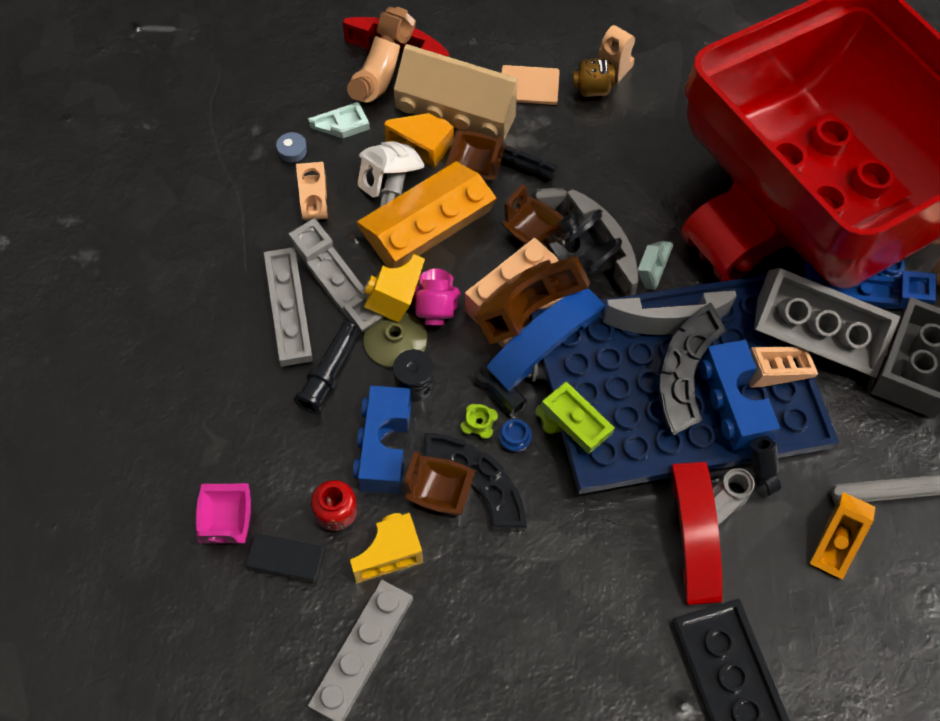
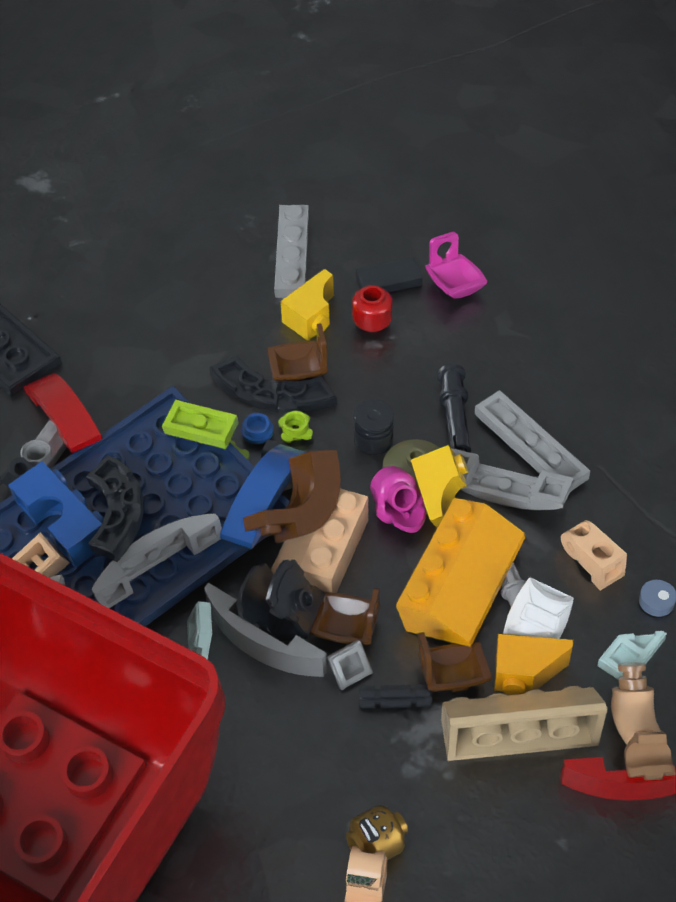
camera: 155 degrees right, 10 degrees down
blue arch [353,385,411,494] -> none
light nougat slope [501,65,560,105] -> none

